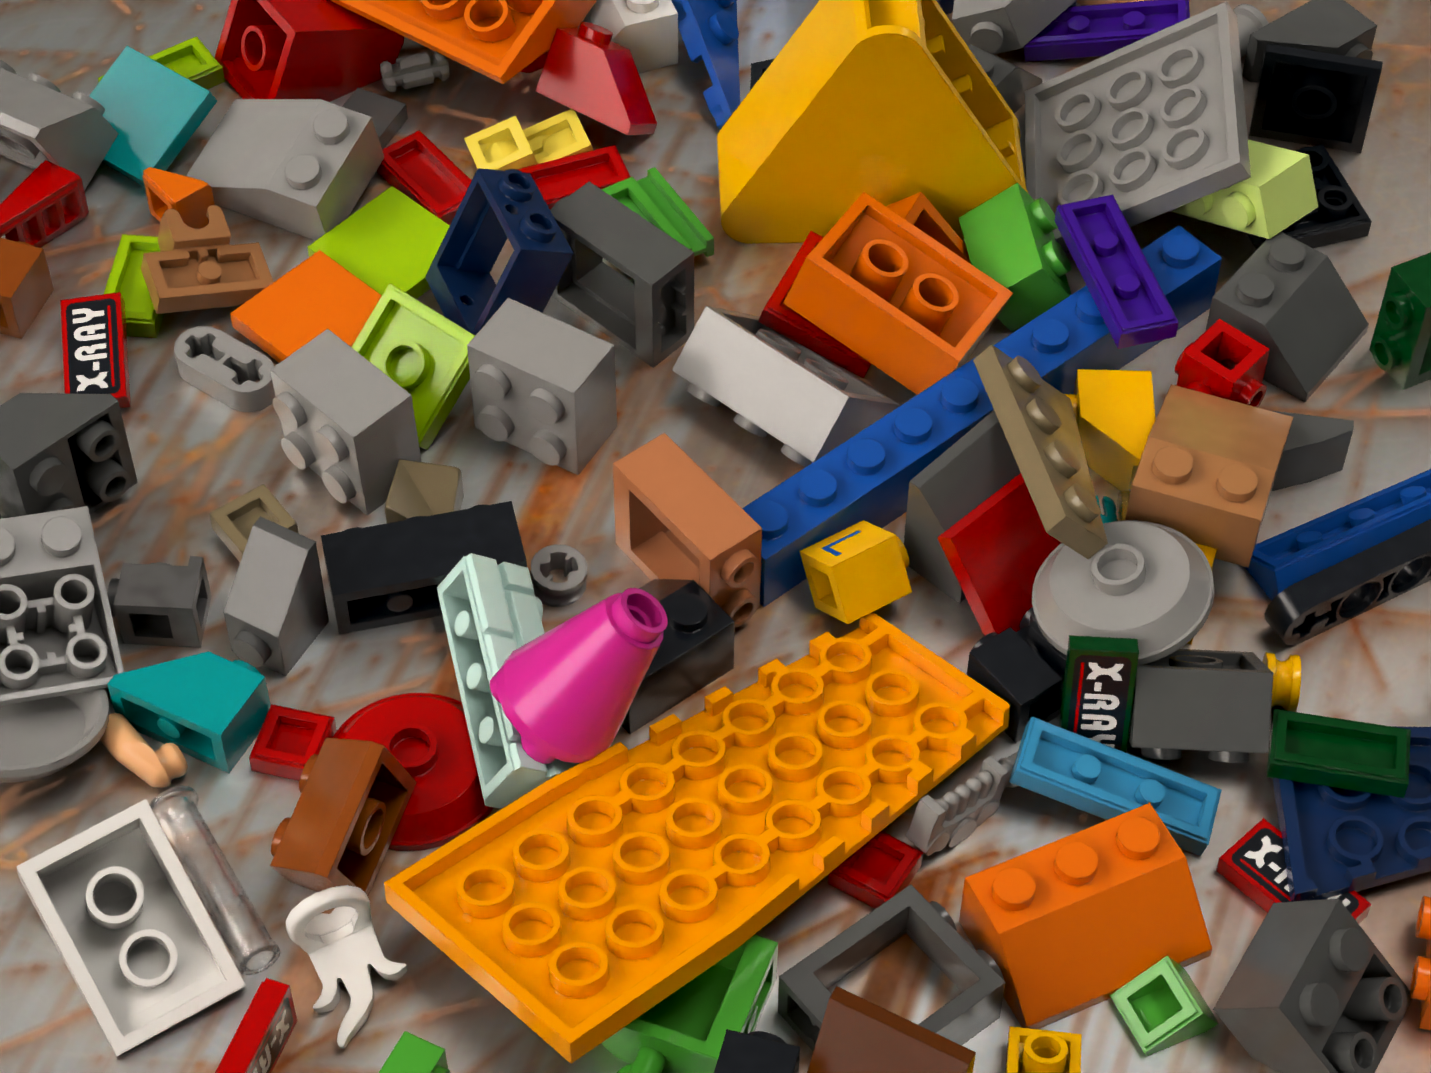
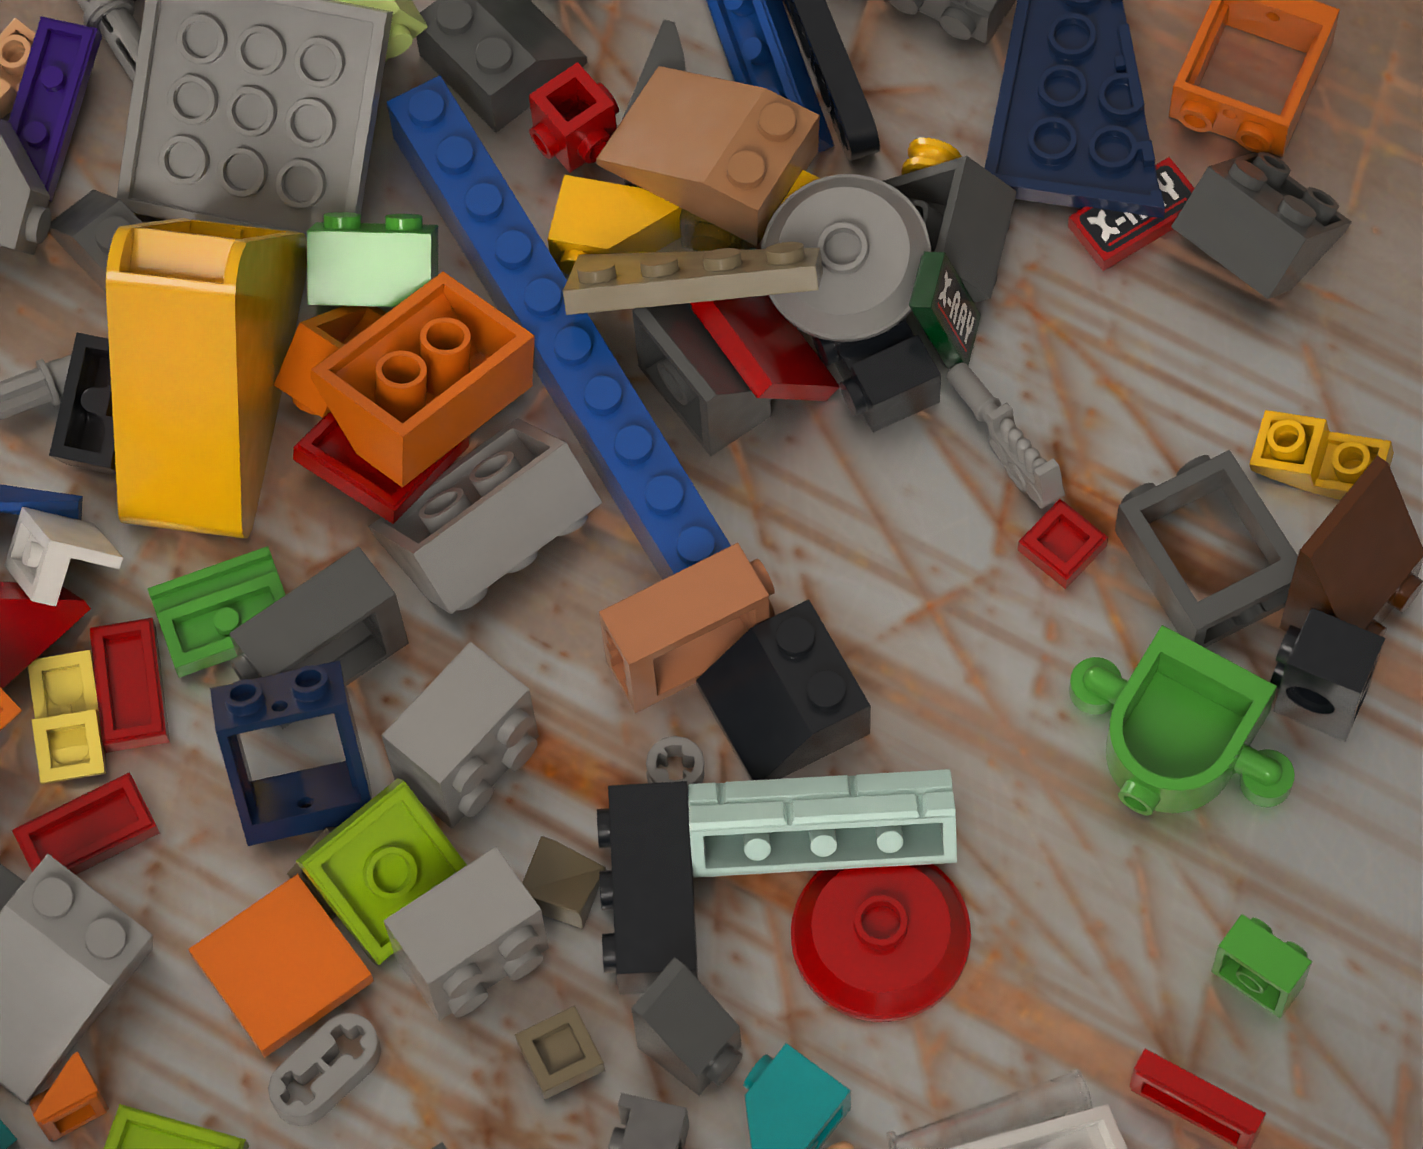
camera: 75 degrees left, 15 degrees up
medium nougat plate [141,205,273,314] -> none
red tile [249,704,337,781] -> none
dark orange slope [270,737,417,896] -> none
white piece [285,885,408,1049] -> none
lime tile [307,186,450,299] -> none
light orange wing [384,612,1010,1064] -> none
dark pink cone [490,588,668,764] -> none
yellow brick [799,520,912,624] -> none
orange slope [959,803,1212,1029] -> none
dark azure tile [1009,717,1222,856] -> none
dark purple tile [1054,194,1179,349] -> none
bright green slope [1110,956,1218,1056] -> none
dark green tile [1266,709,1411,798] -> none
none -> white panel [4,507,123,606]

